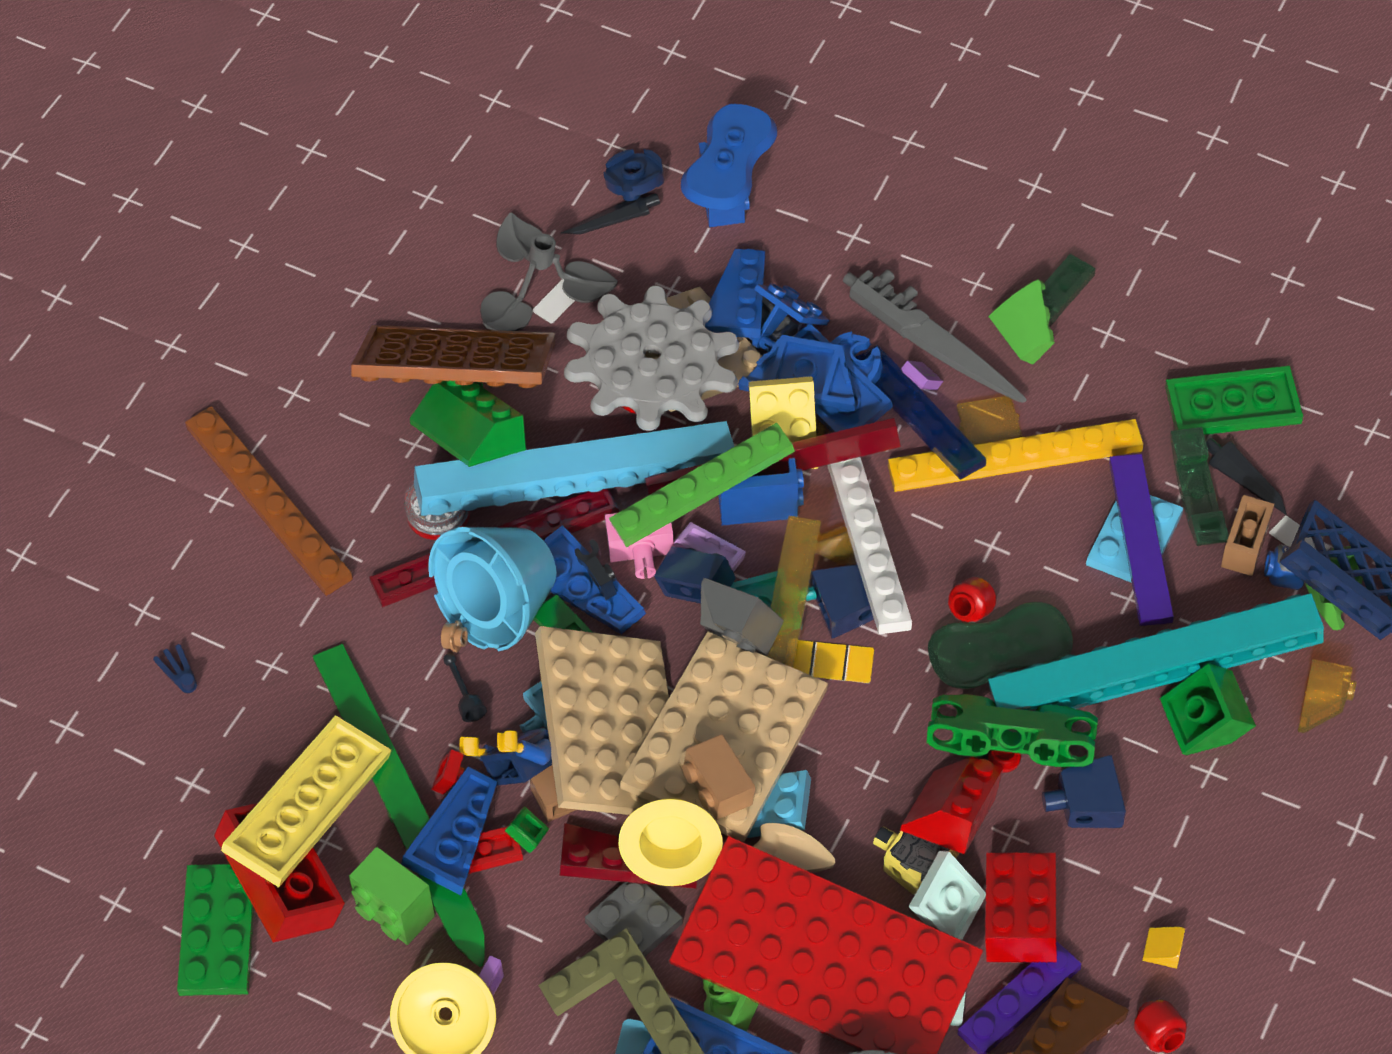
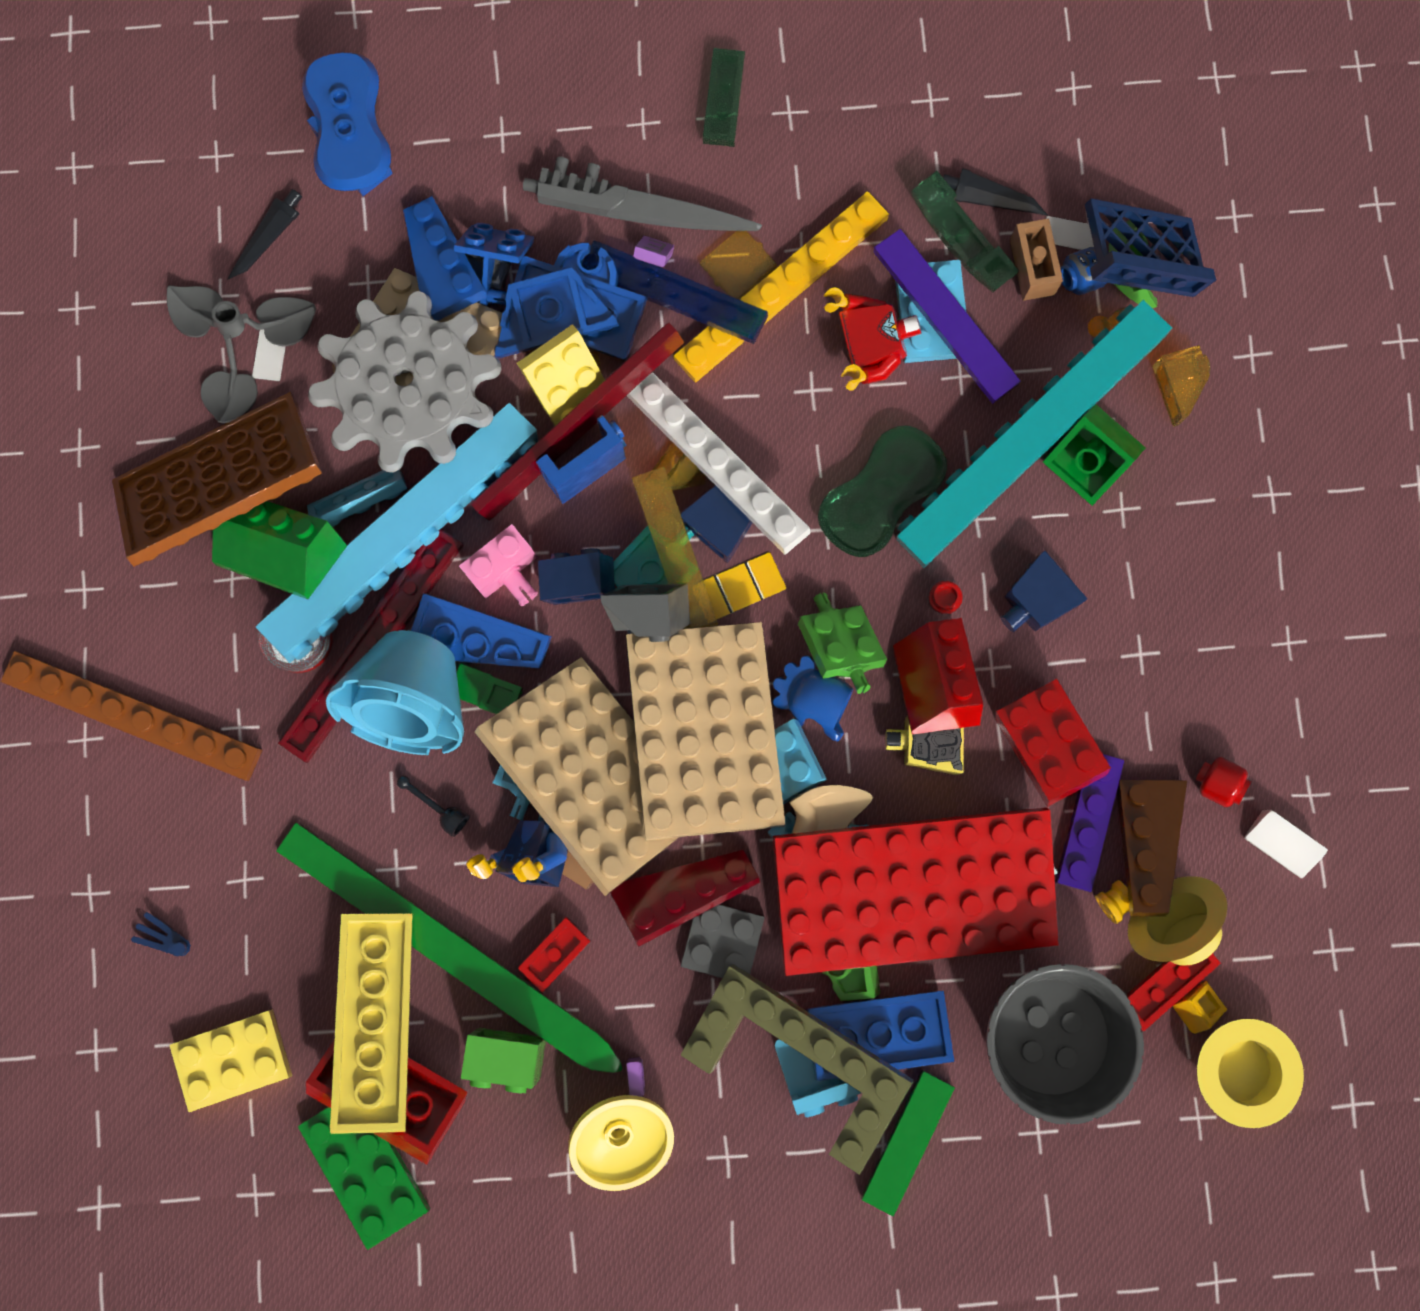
camera: 30 degrees left, 25 degrees up
blue wing [401,767,497,896] -> none
red plate [431,749,464,795] -> none
medium nougat plate [441,620,468,653] -> none
green tile [505,806,549,853] -> none
black plate [575,539,617,600] -> none
dark blue plate [603,149,665,201] -> none
bright green plate [609,423,795,548] -> none
light yellow hose [619,798,723,886] -> none
lavender plate [674,522,746,572] -> none
medium nougat brick [682,734,755,820] -> none
light aqua plate [909,851,986,940] -> none
green piece [926,694,1098,767] -> none
red head [948,577,996,624] -> none
bright green slope [988,279,1055,364] -> none
yellow slope [1142,927,1185,969] -> none
green plate [1165,366,1303,438] -> none
none -> light yellow plate [169,1009,292,1112]
none -> medium azure plate [307,469,407,527]
none -> blue piece [773,655,854,742]
none -> bright green plate [798,593,887,694]
none -> red torso [823,287,922,390]

